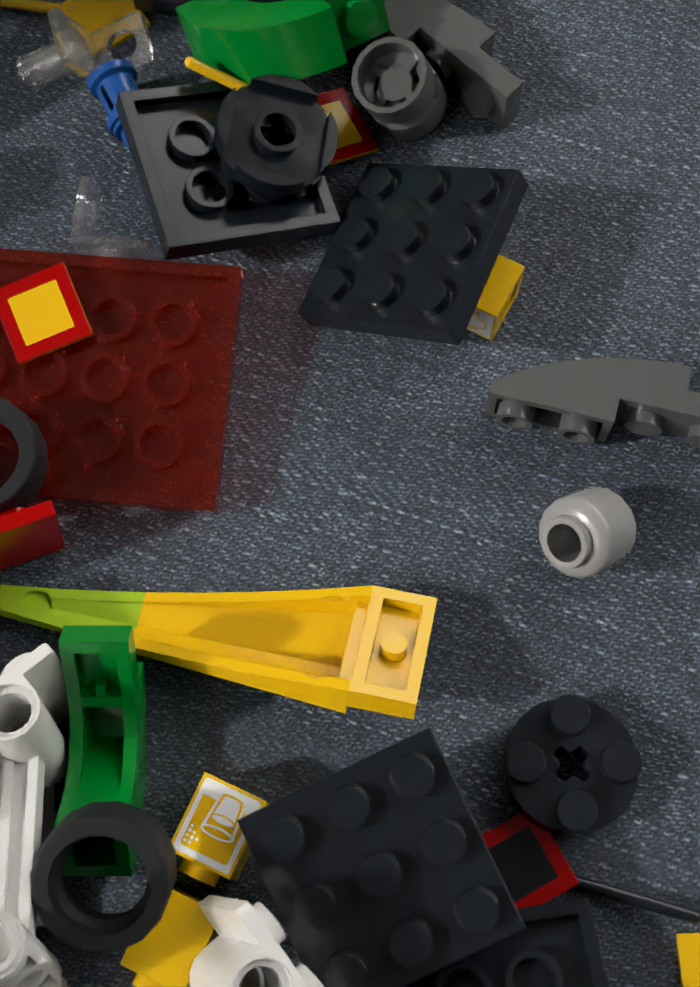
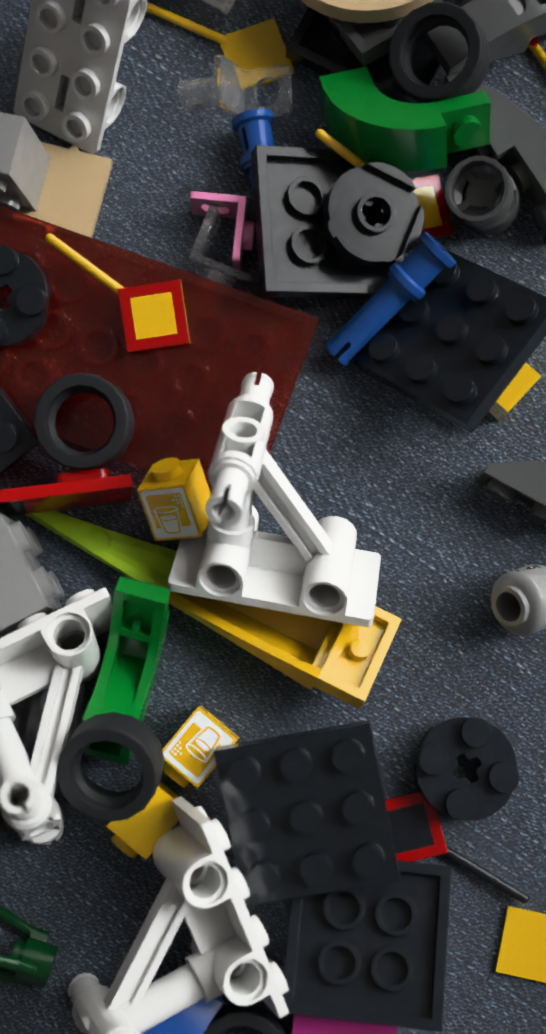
camera: 15 degrees right, 10 degrees up
none -> yellow brick [137,457,211,541]
none -> white plate [168,372,381,627]
none -> bright pink bracket [189,191,255,274]
none -> blue pin [324,231,457,366]

